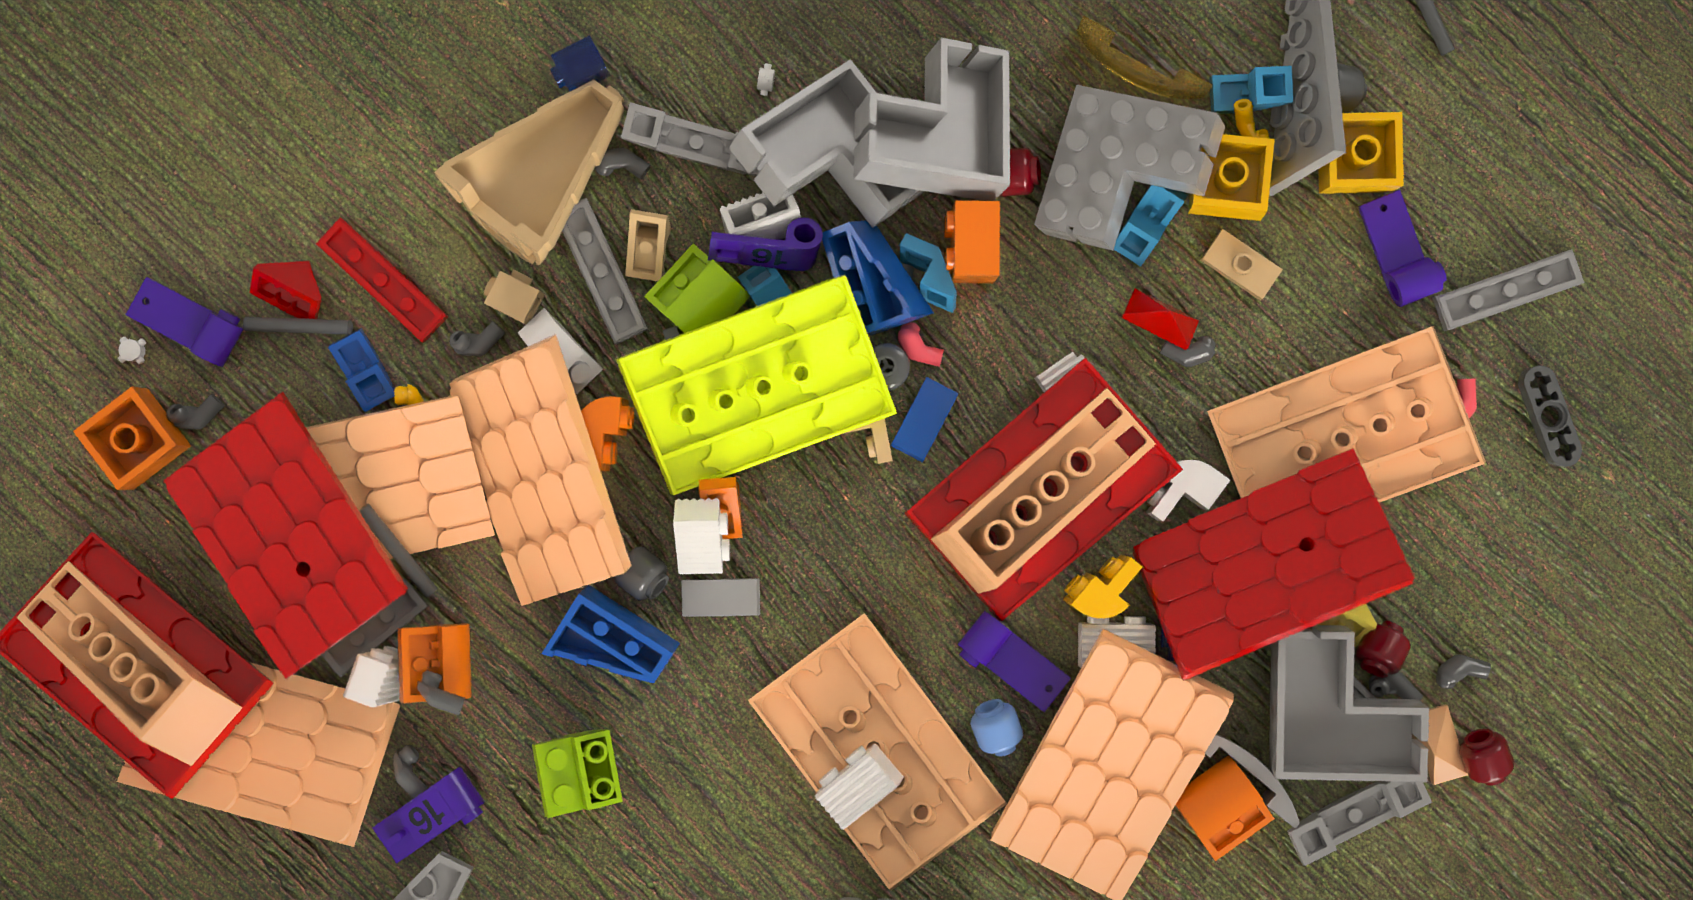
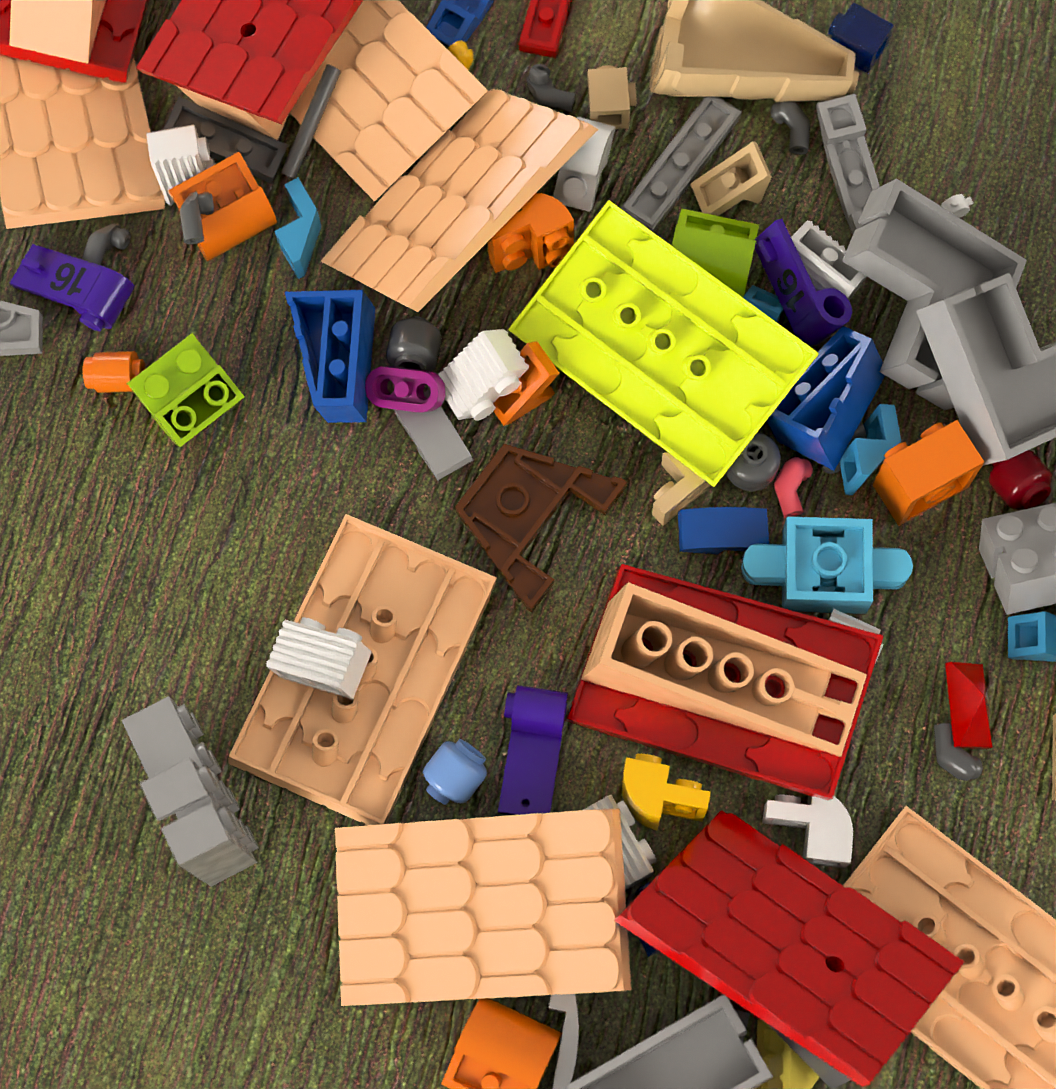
camera: 65 degrees right, 15 degrees down
none -> orange brick [83,351,146,393]
none -> dark azure slope [274,178,321,279]
none -> magenta plate [365,366,446,413]
none -> reddish brown wing [455,444,627,613]
none -> medium azure brick [741,517,913,614]

